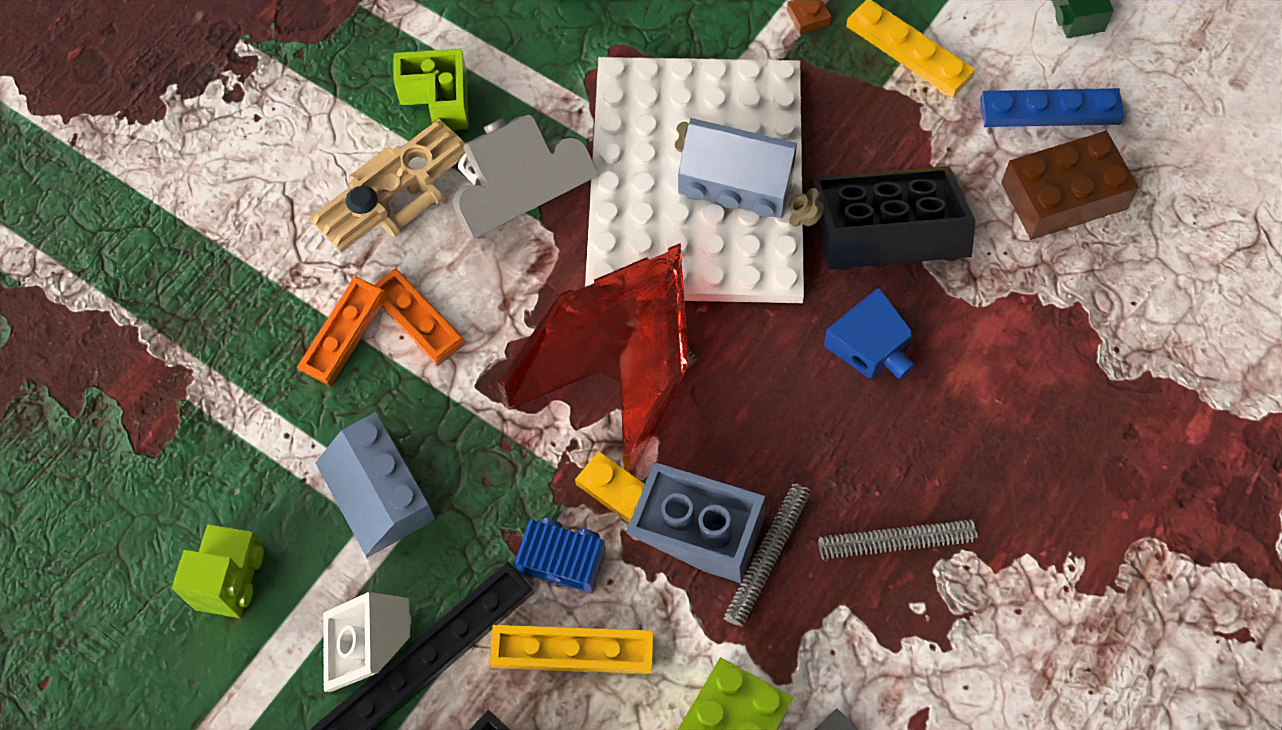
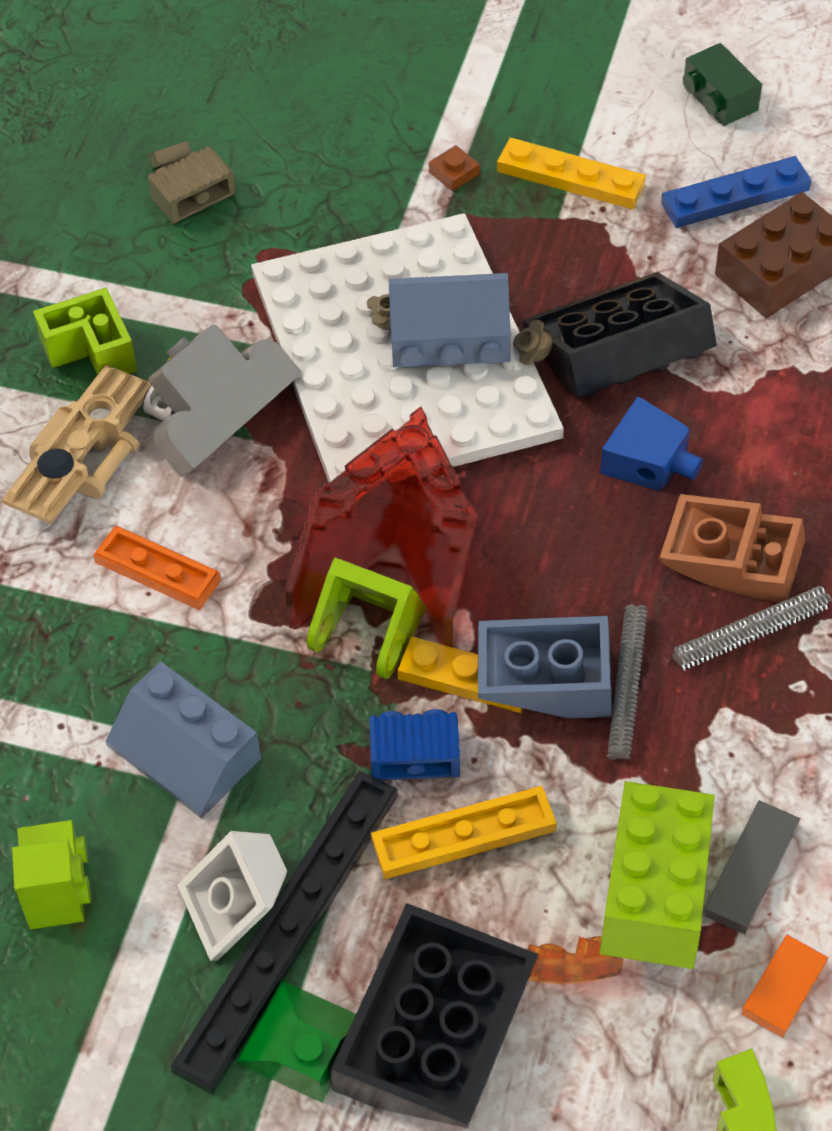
camera: 20 degrees left, 10 degrees down
orange tile [297,276,388,387] -> none
none -> lime hose [307,557,427,679]
none -> nougat slope [659,494,805,603]

